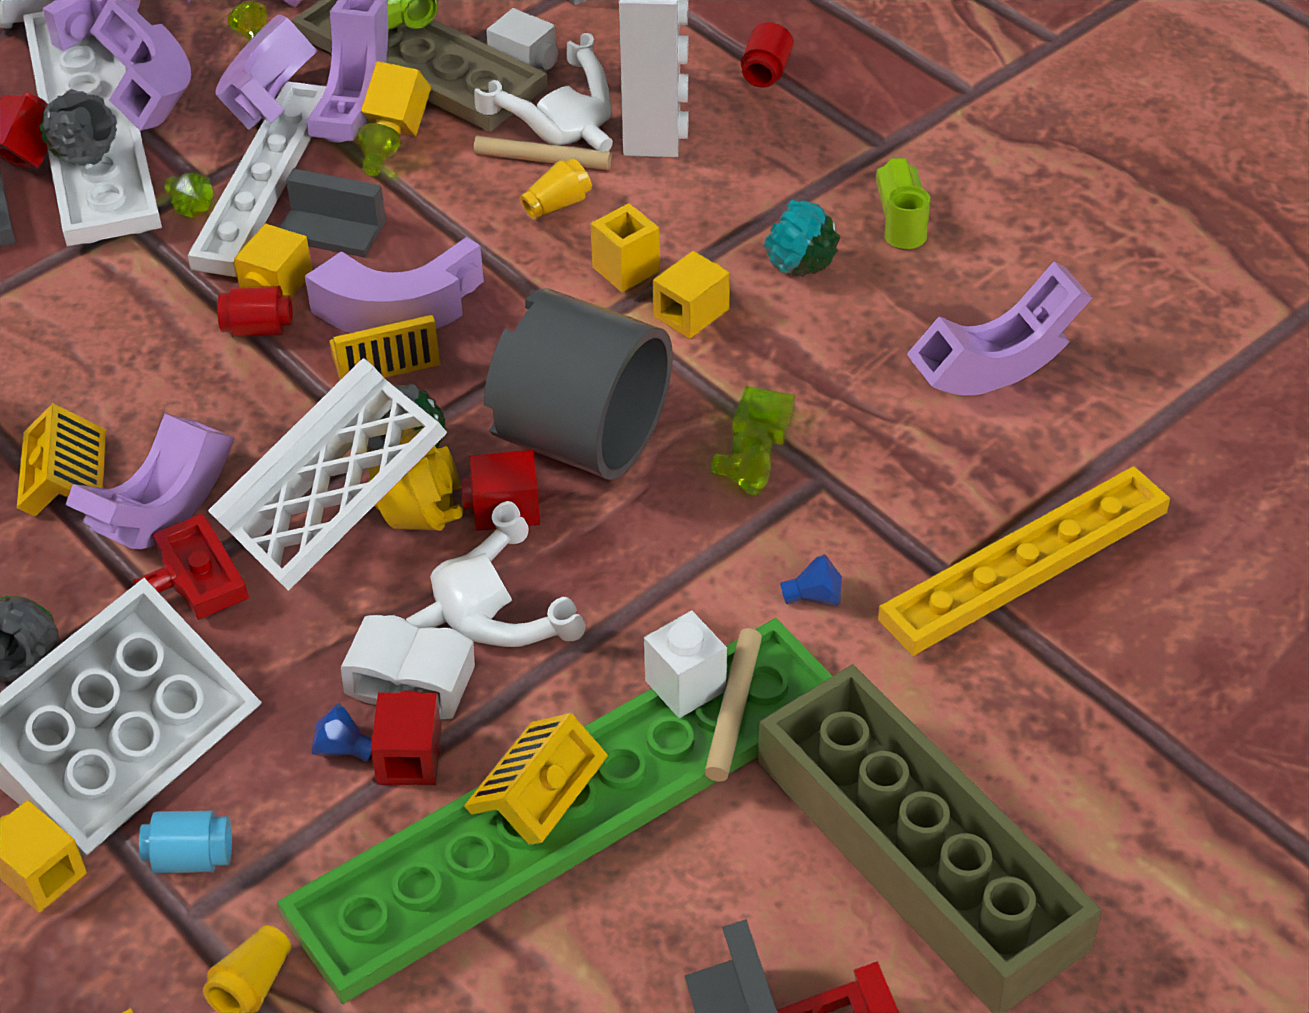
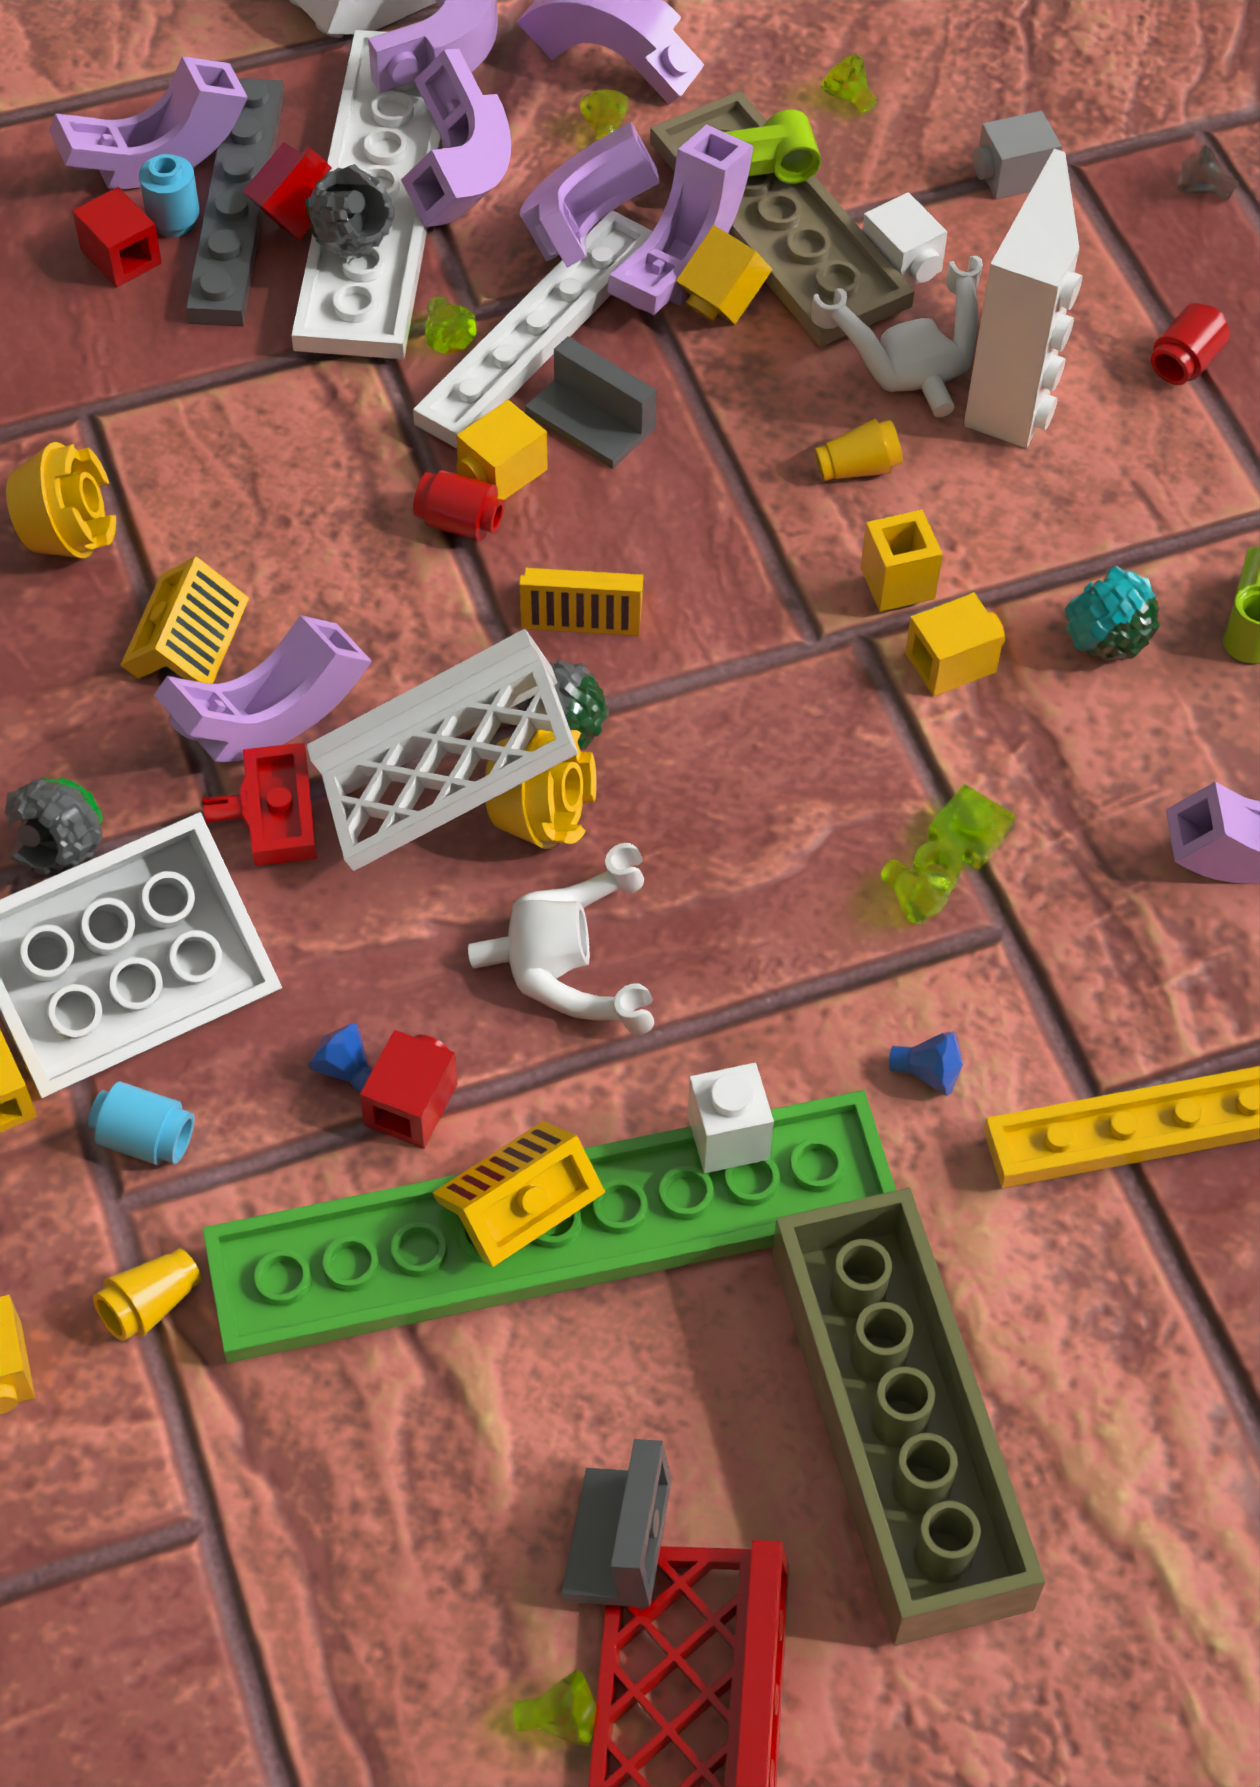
camera: 20 degrees right, 10 degrees up
lavender arch [305,237,484,333] -> none
white brick [341,615,475,719] -> none
clear neon green rock [358,123,402,176] -> none
red brick [461,450,540,531] -> none
tan bar [474,136,612,170] -> none
dark grey brick [484,288,673,480] -> none
tan bar [704,628,762,782] -> none

